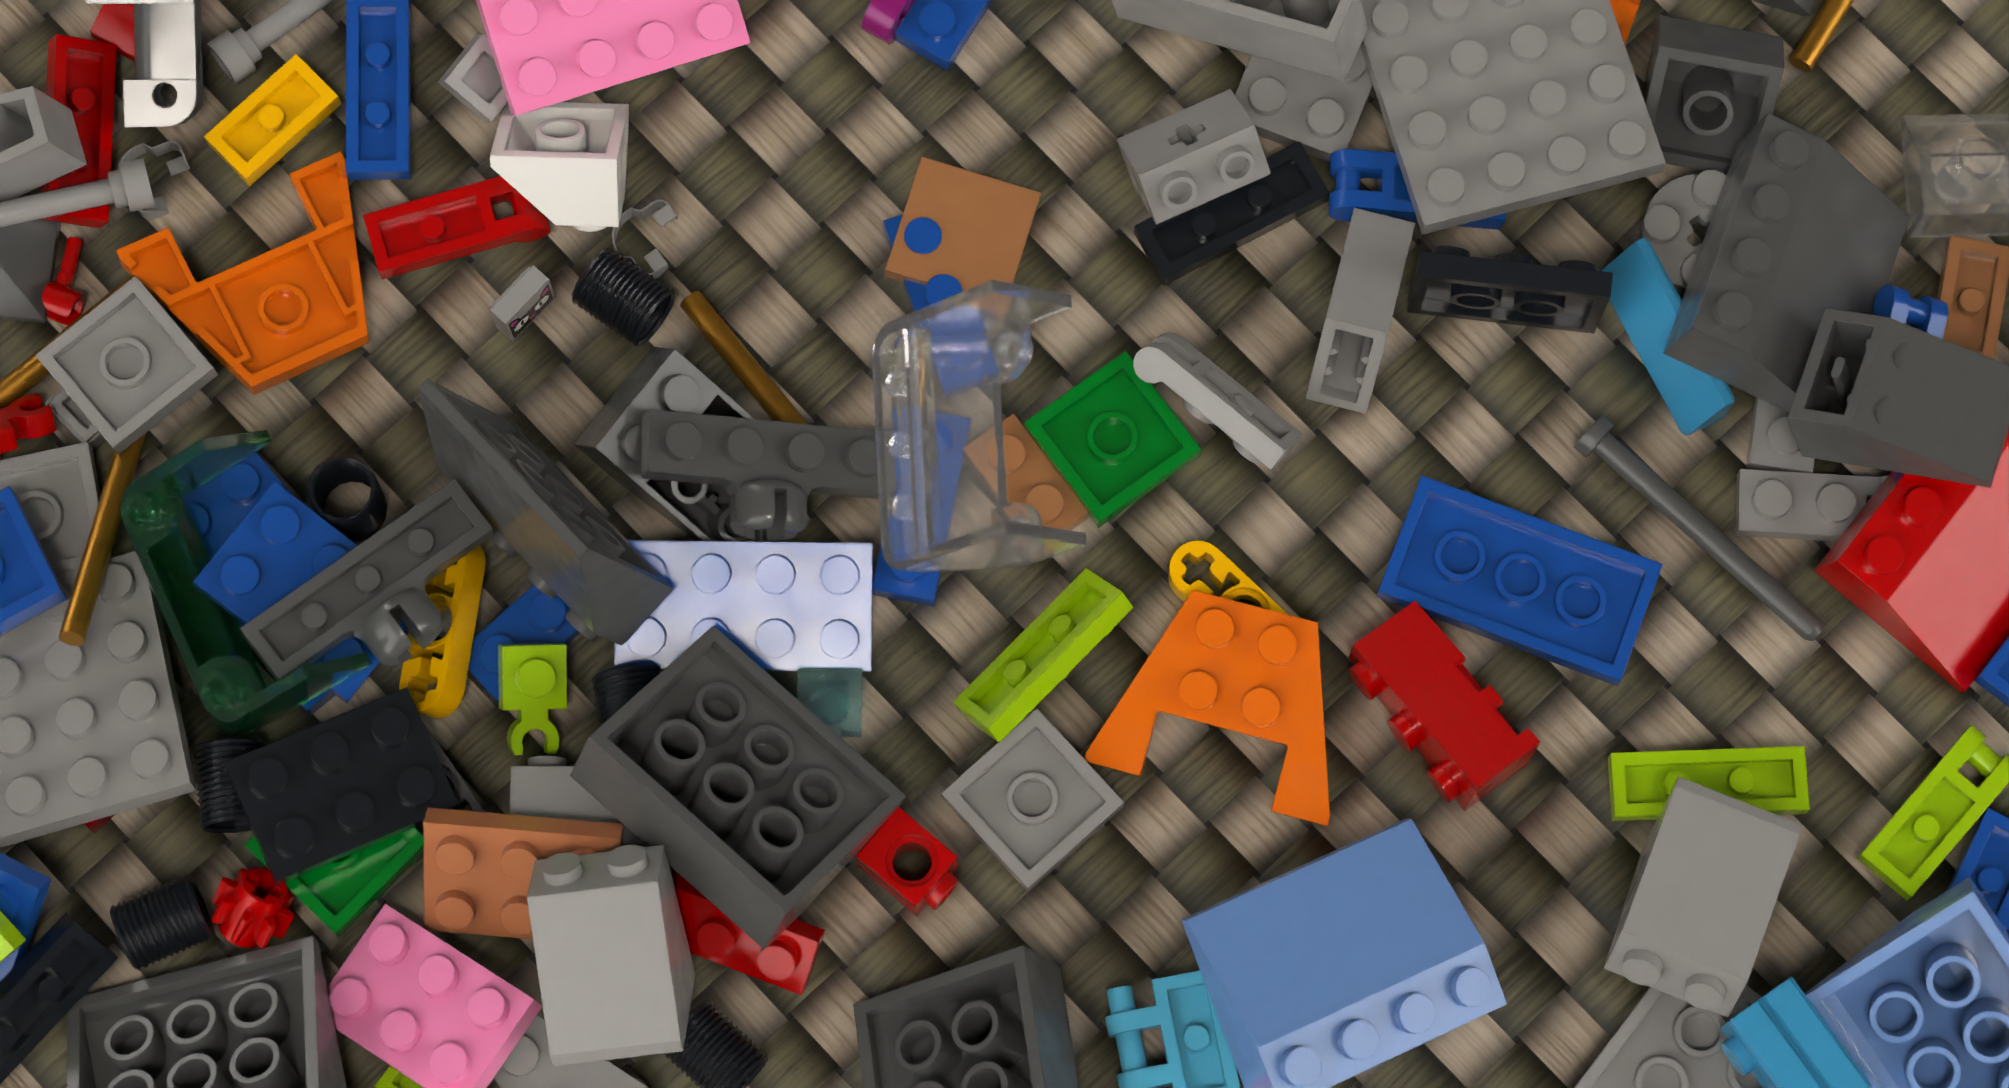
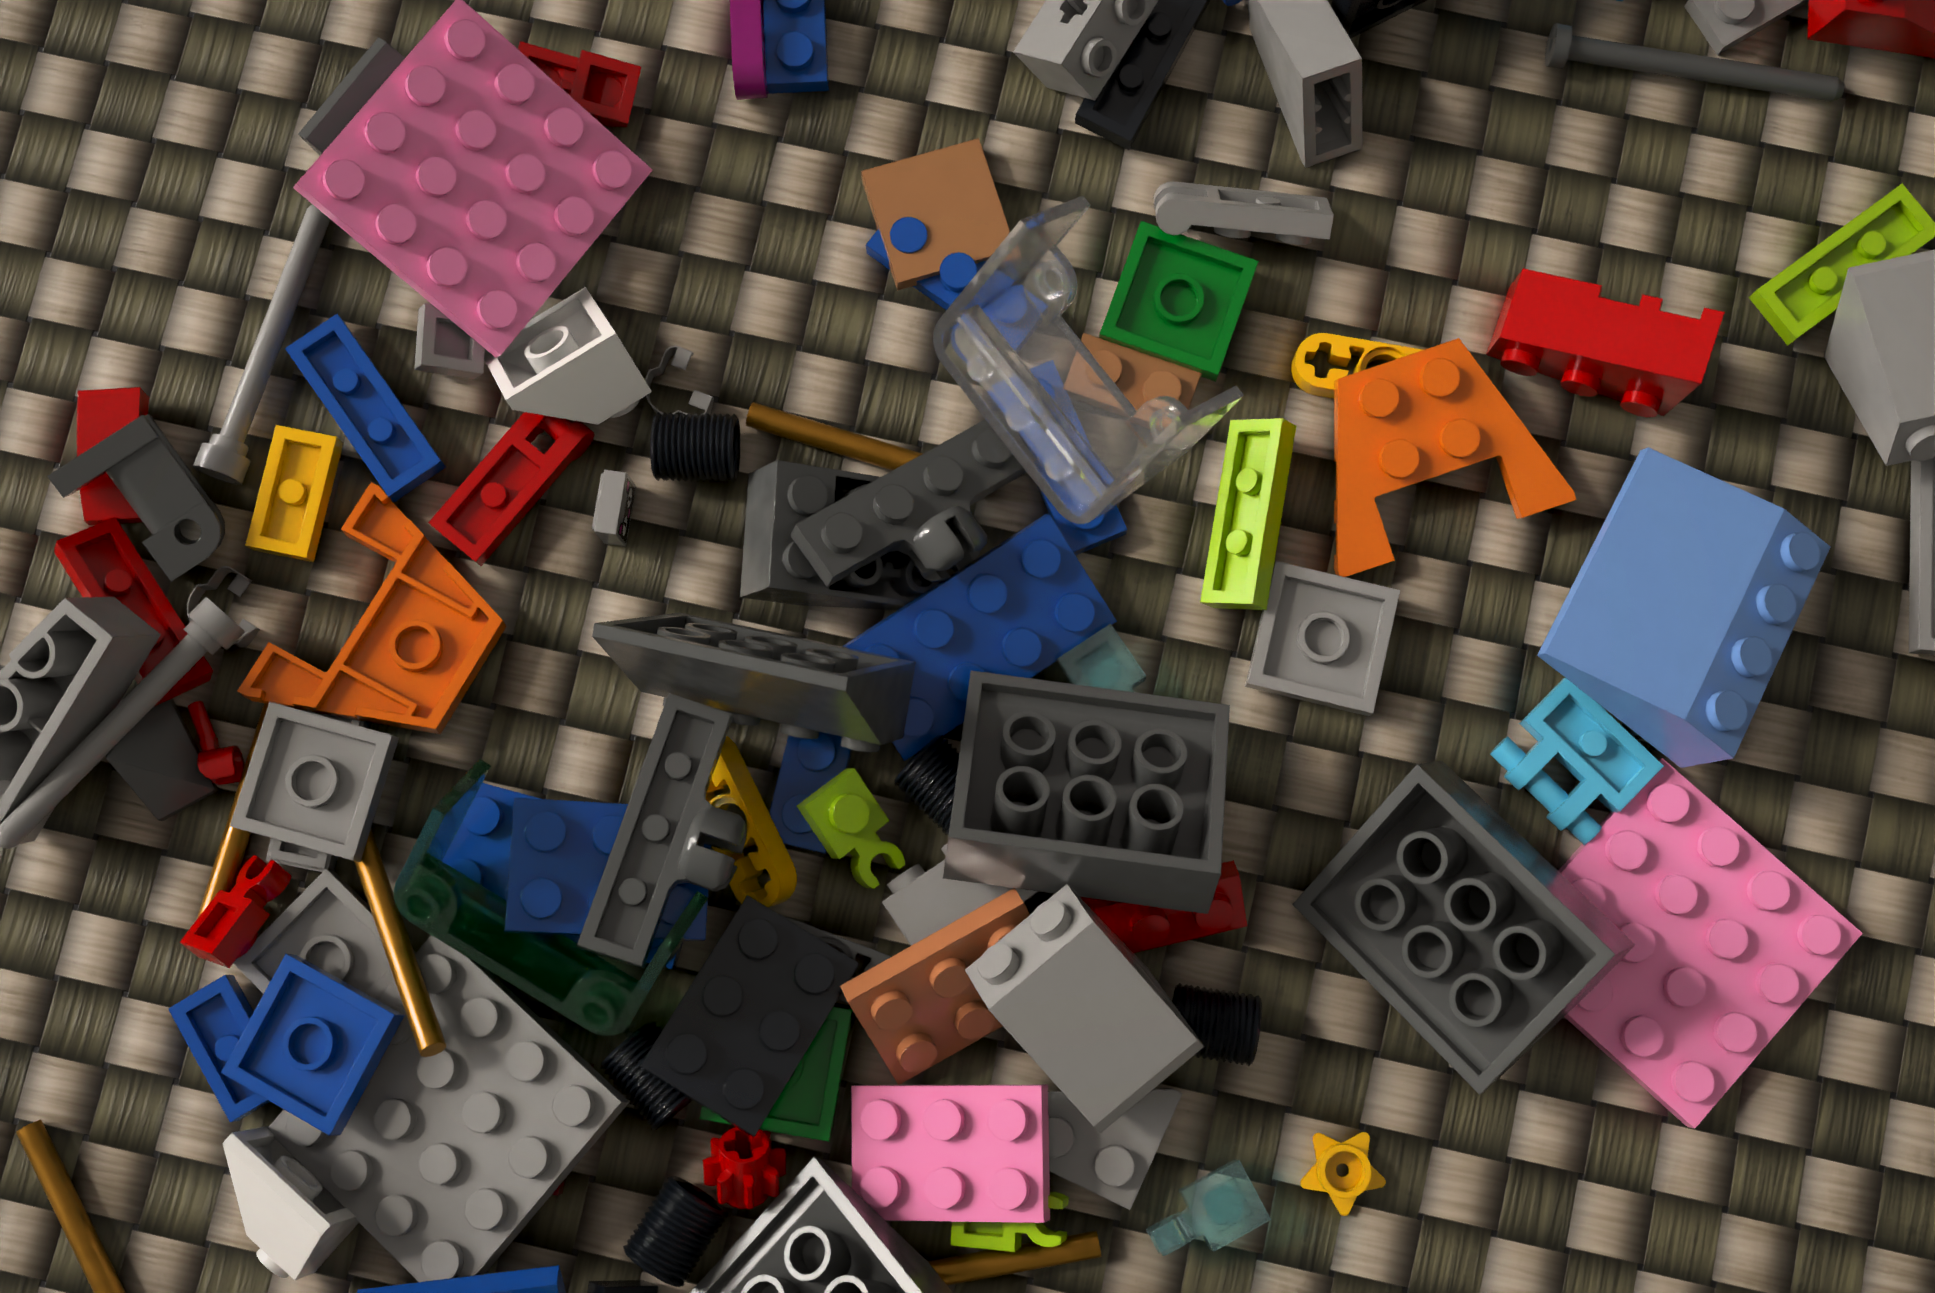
camera: 30 degrees left, 5 degrees up
black piece [307,455,387,543] -> none
red brick [856,807,960,916] -> none
blue plate [1376,475,1663,686] -> none

